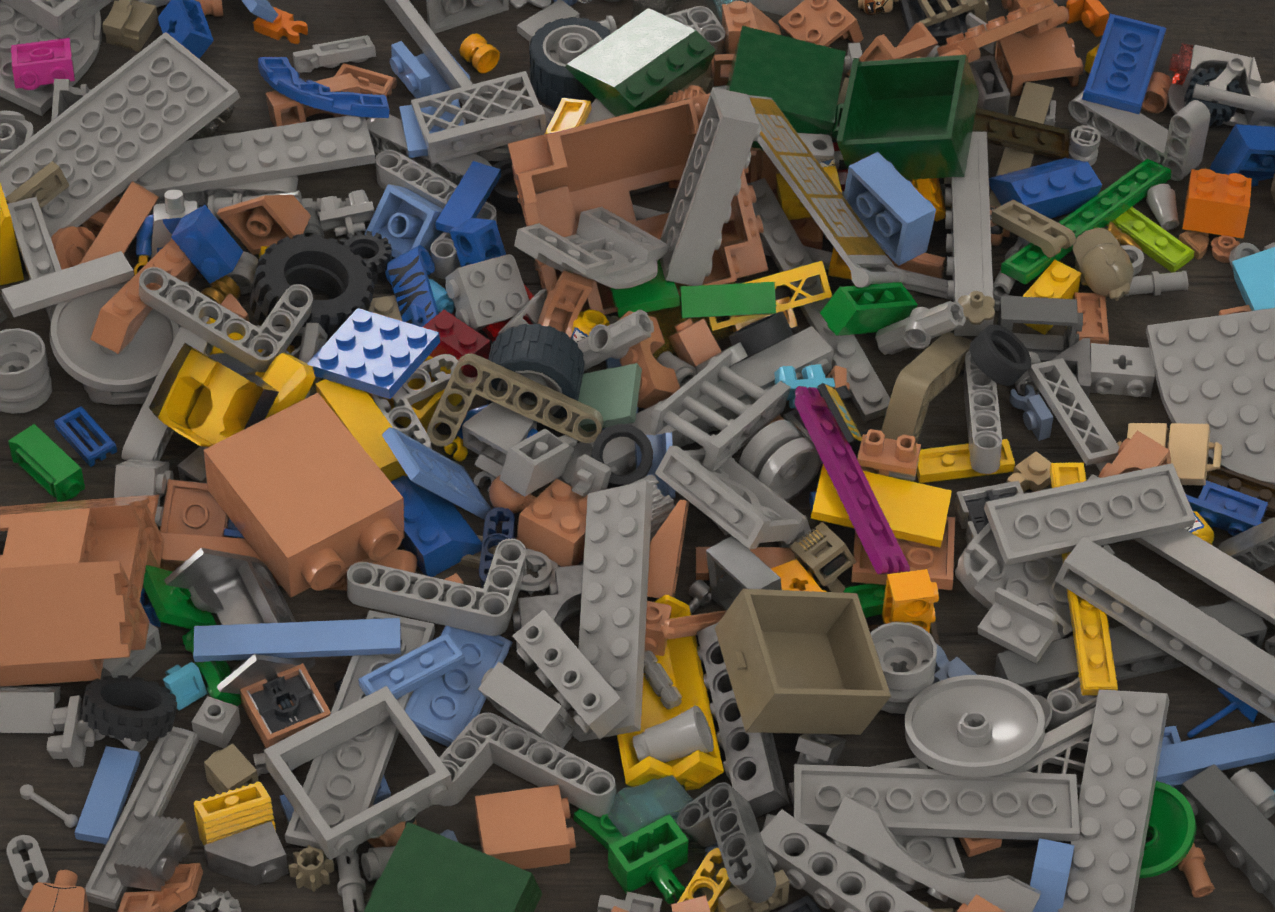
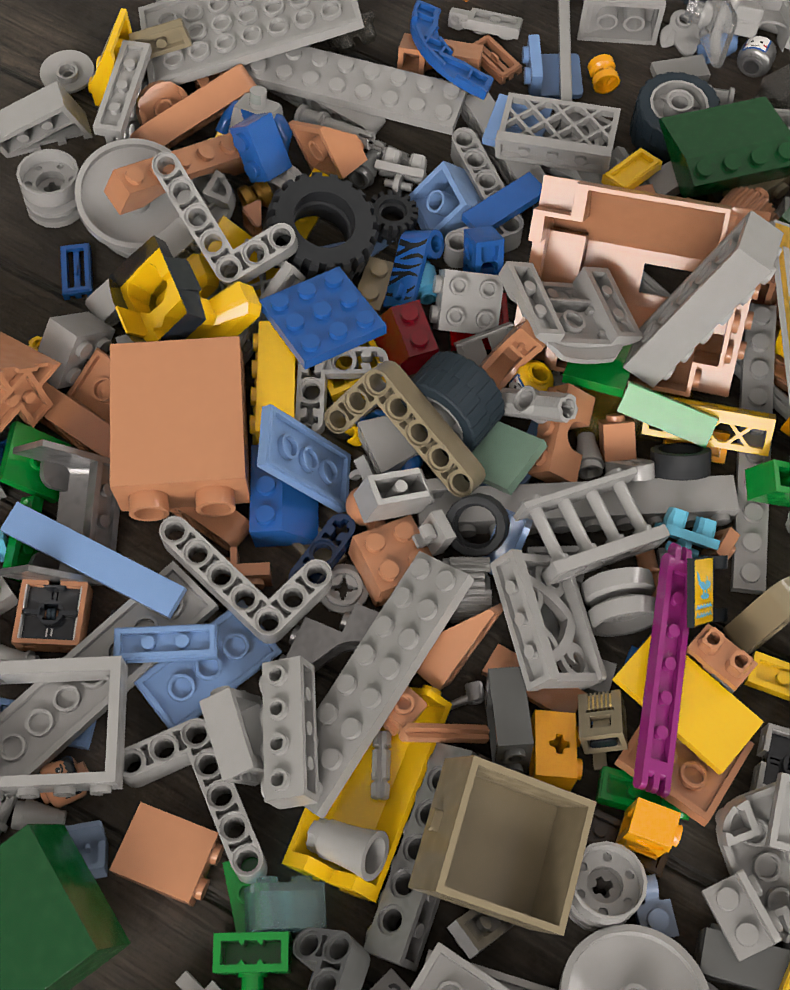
camera: 30 degrees right, 15 degrees up
light grey tile [1,251,134,317] -> none
green window [8,424,85,502] -> none

